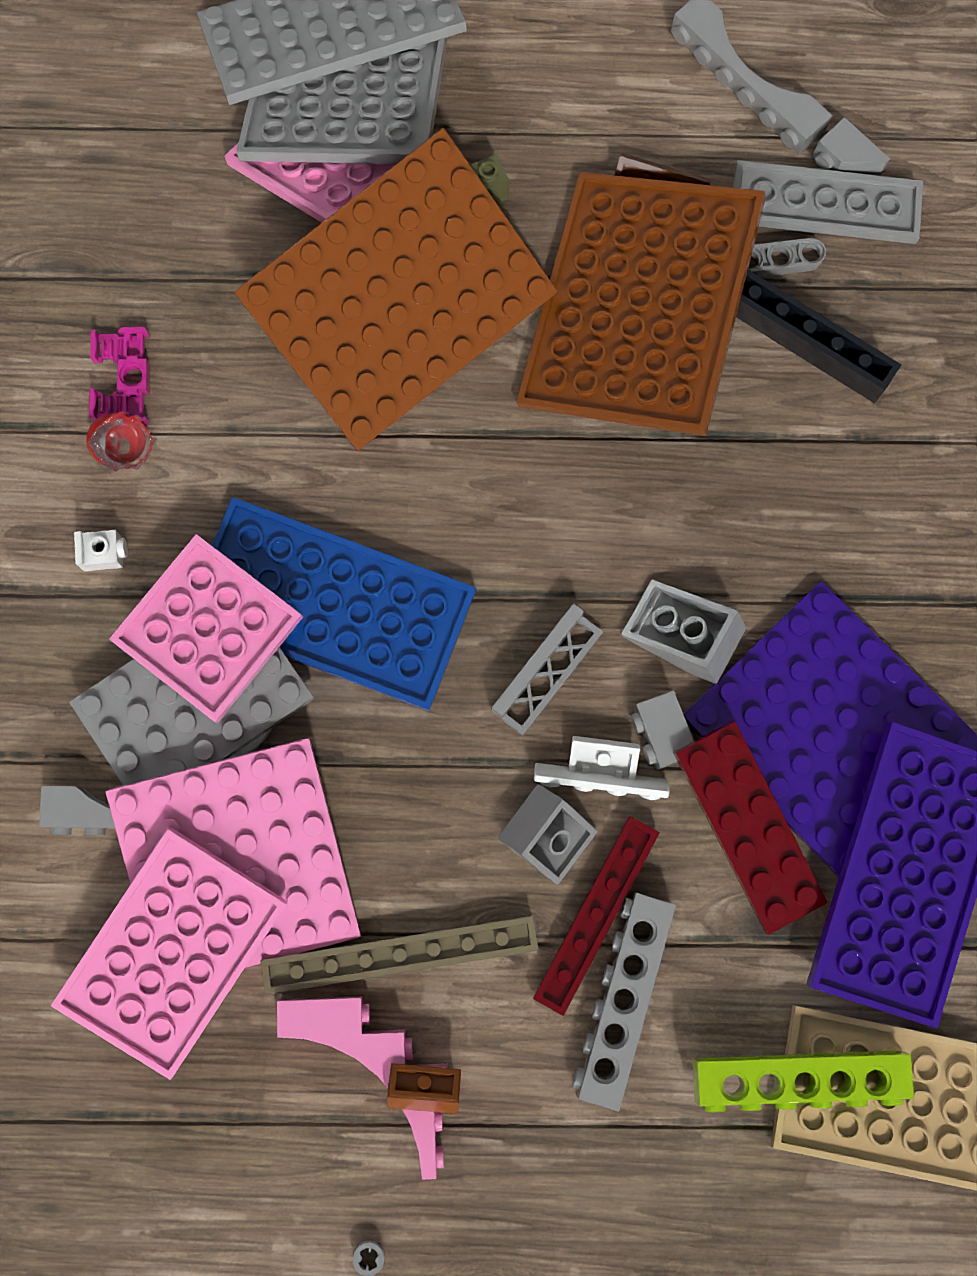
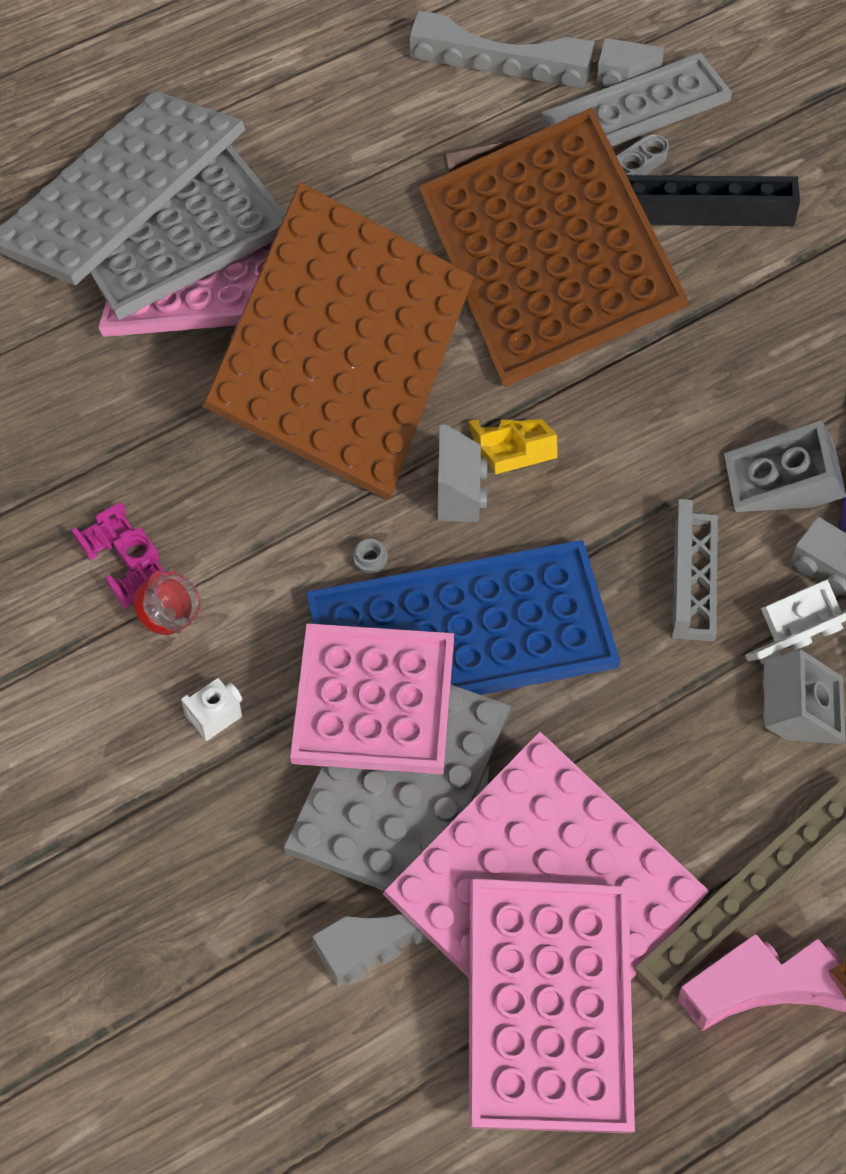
camera: 30 degrees left, 20 degrees down
none -> light grey plate [353,539,388,573]
none -> light grey slope [438,425,487,522]
none -> yellow slope [468,419,557,474]

